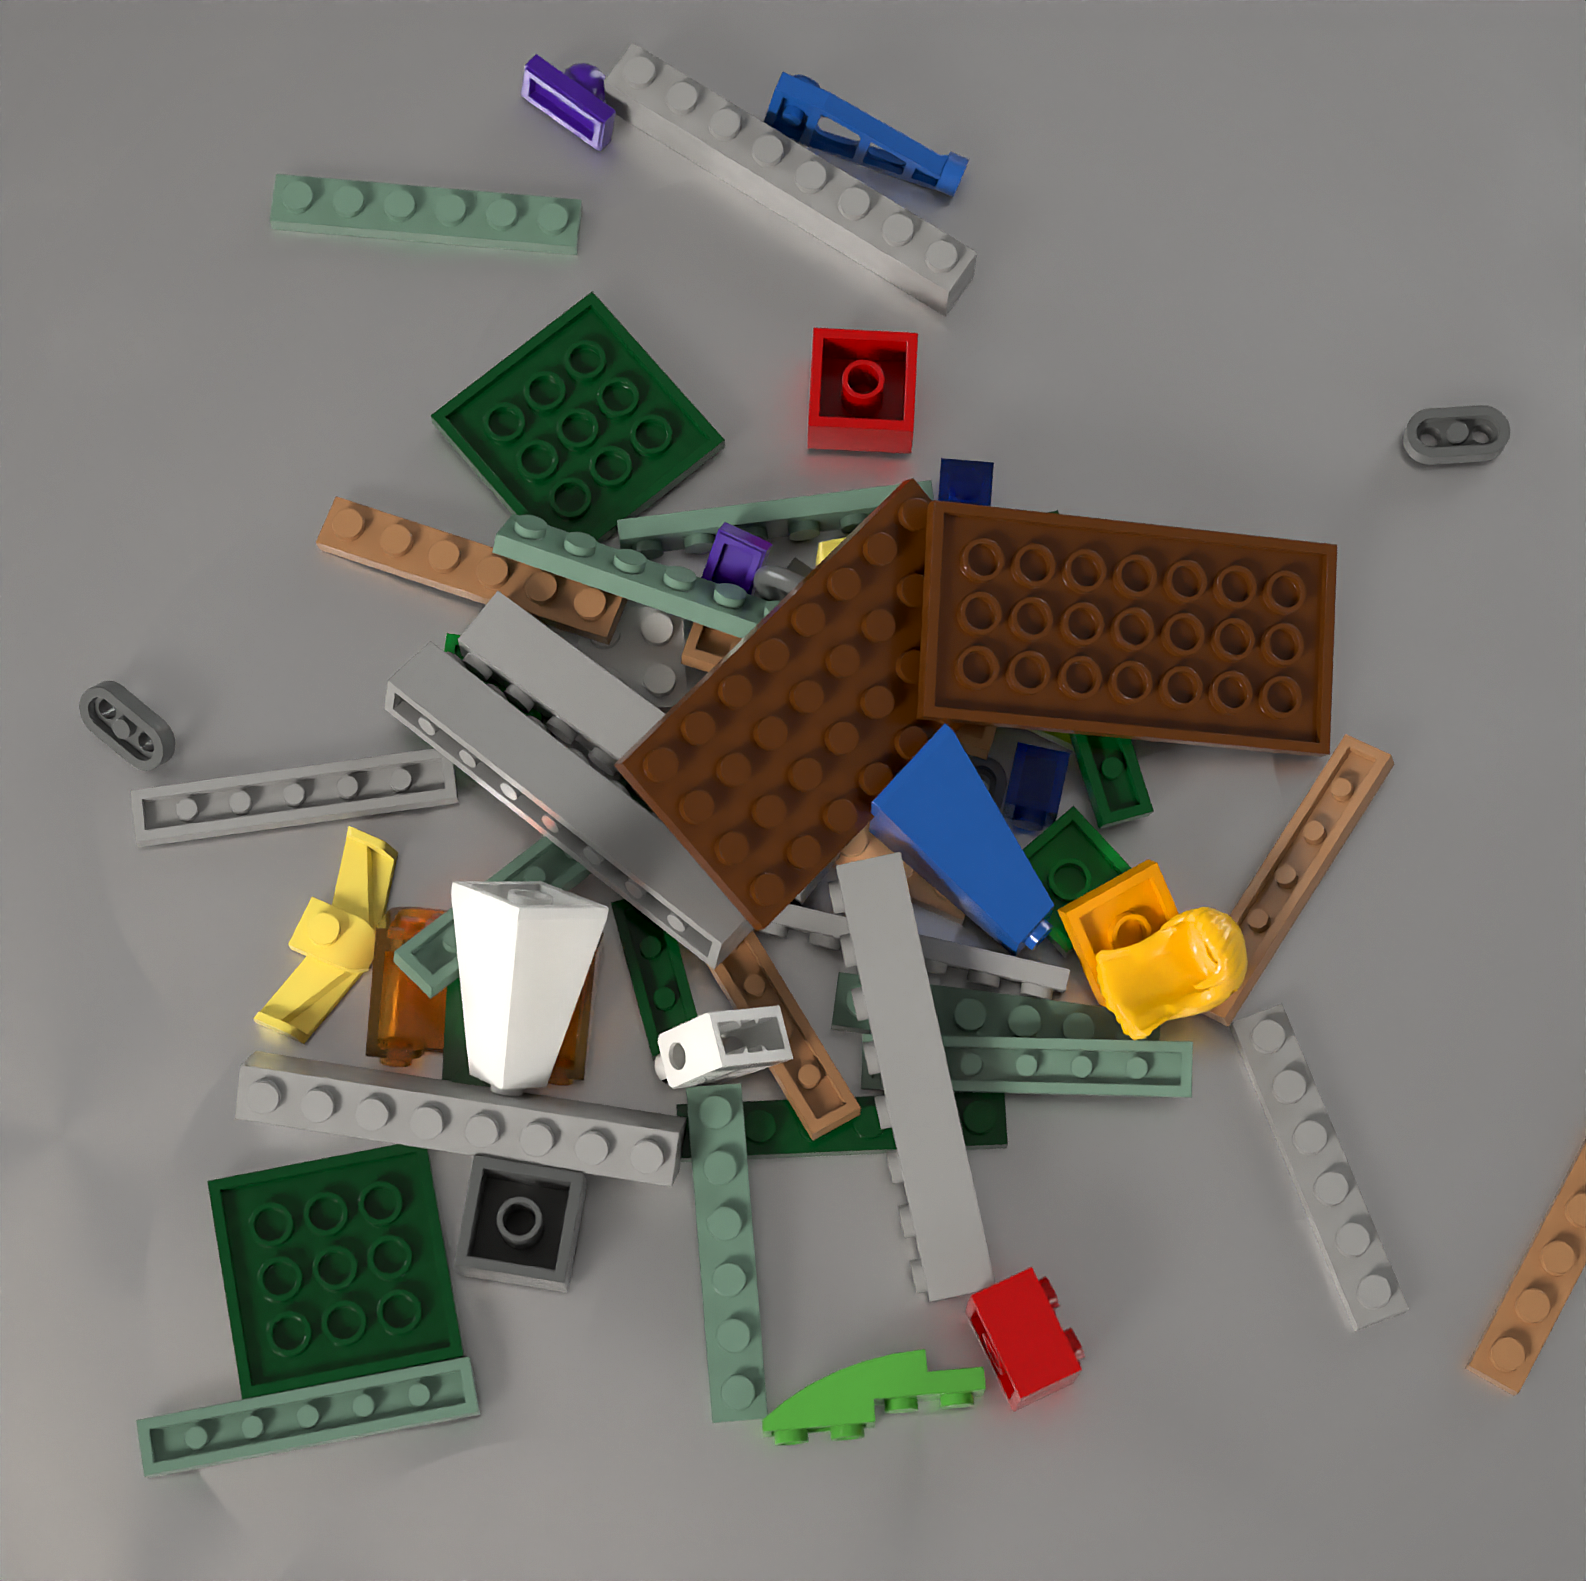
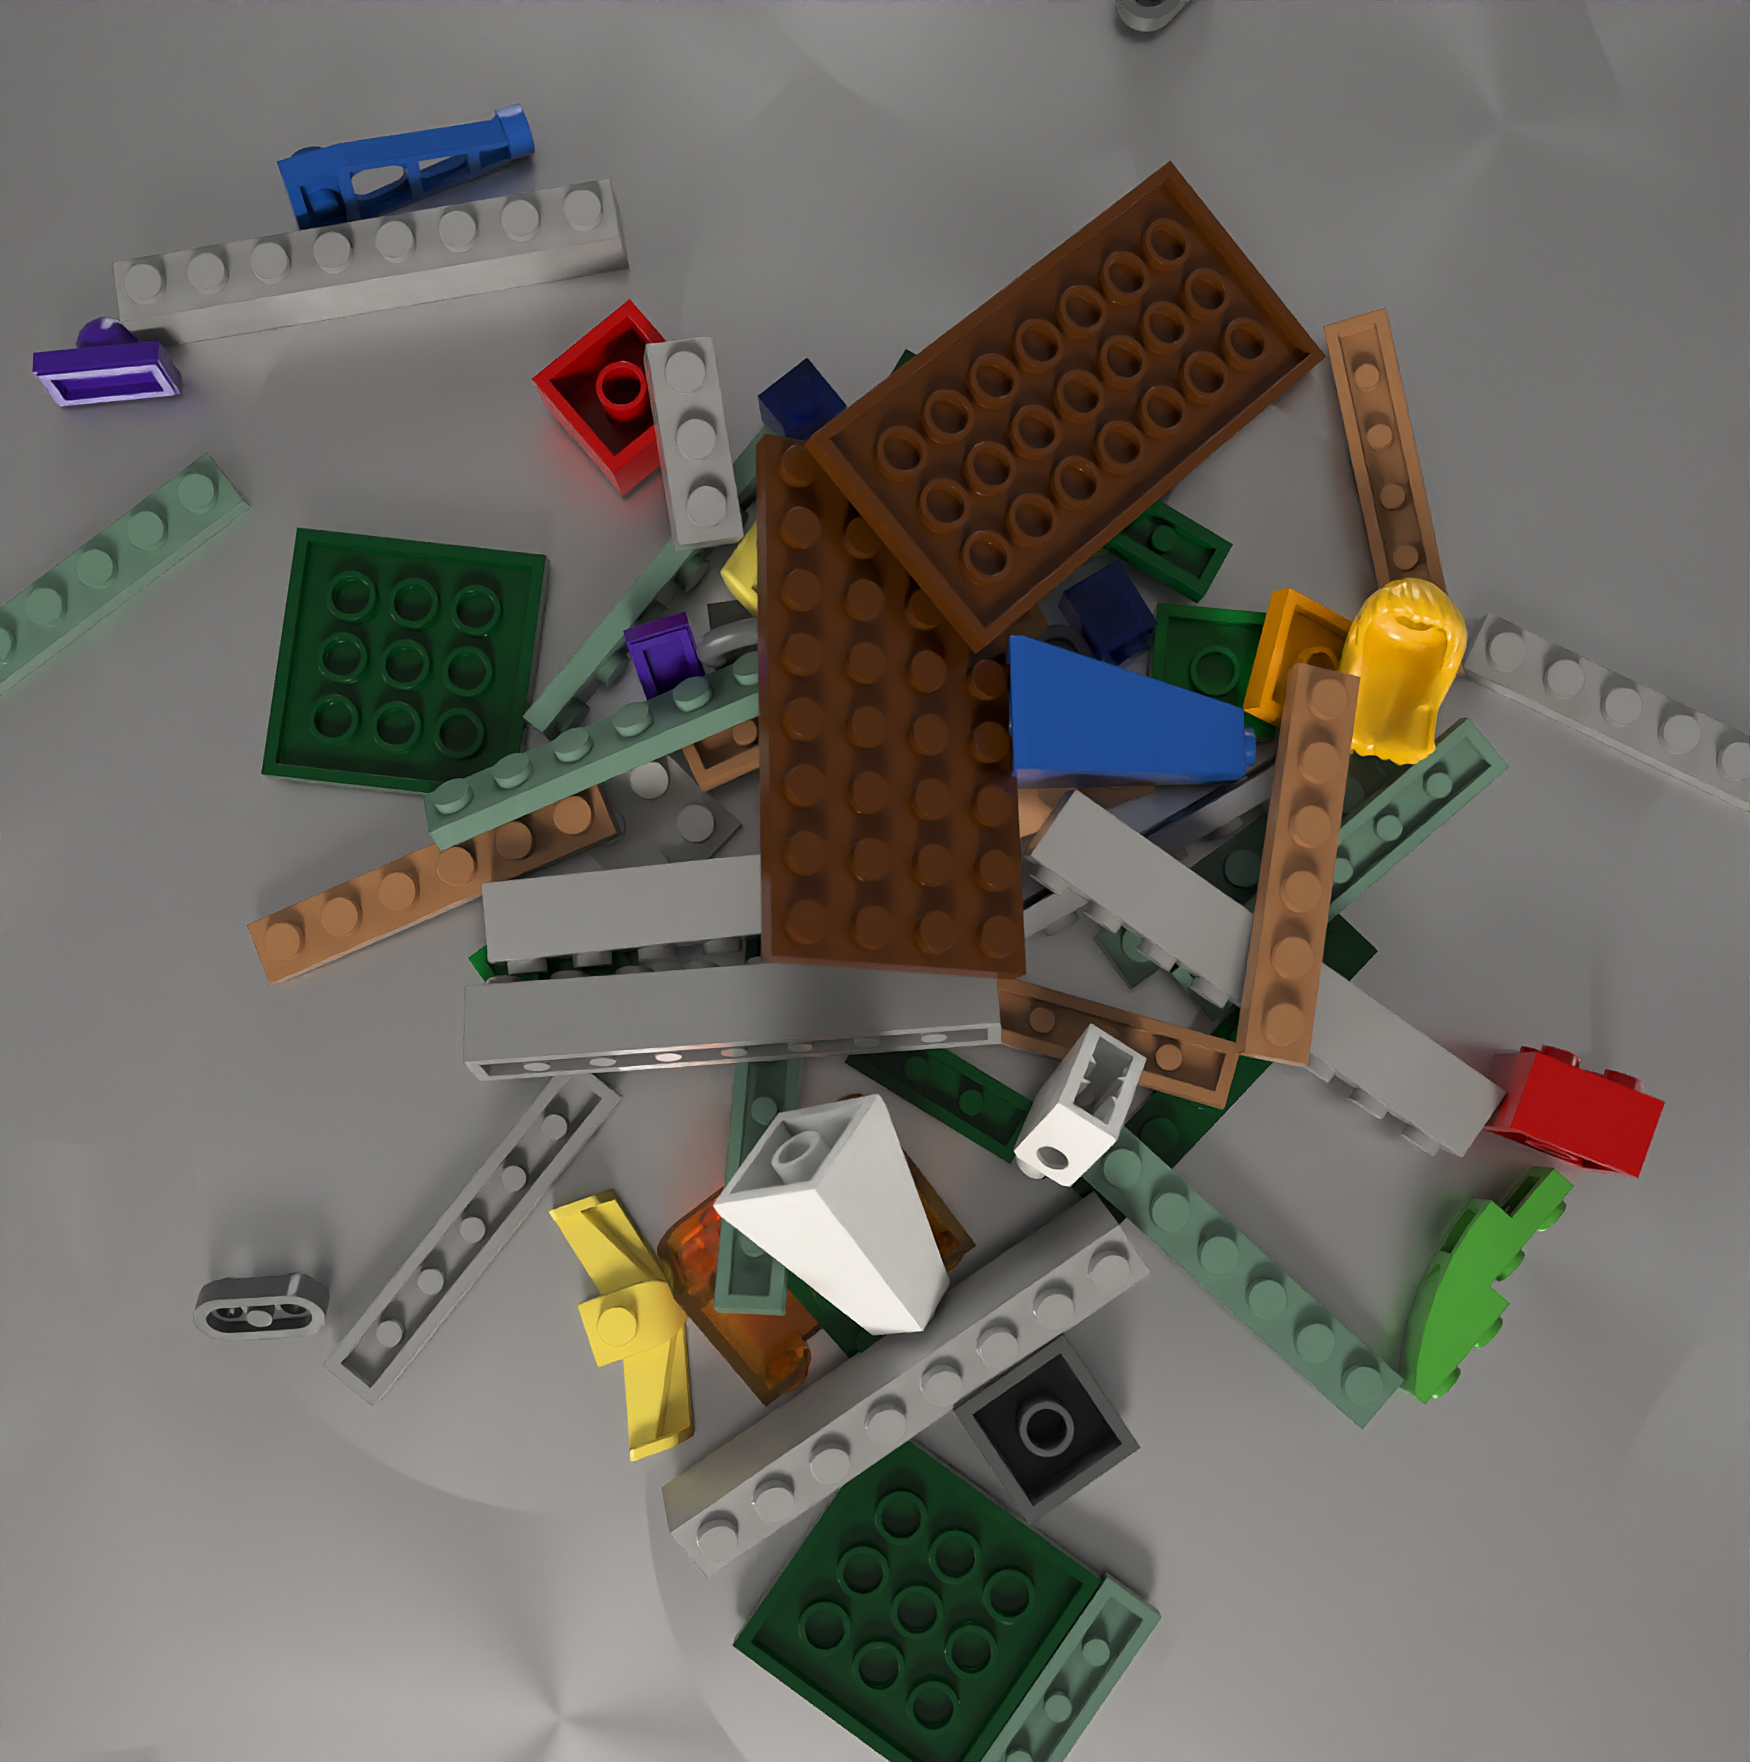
camera: 40 degrees left, 10 degrees up
none -> light grey brick [643,336,744,552]
none -> medium nougat plate [1234,663,1360,1067]

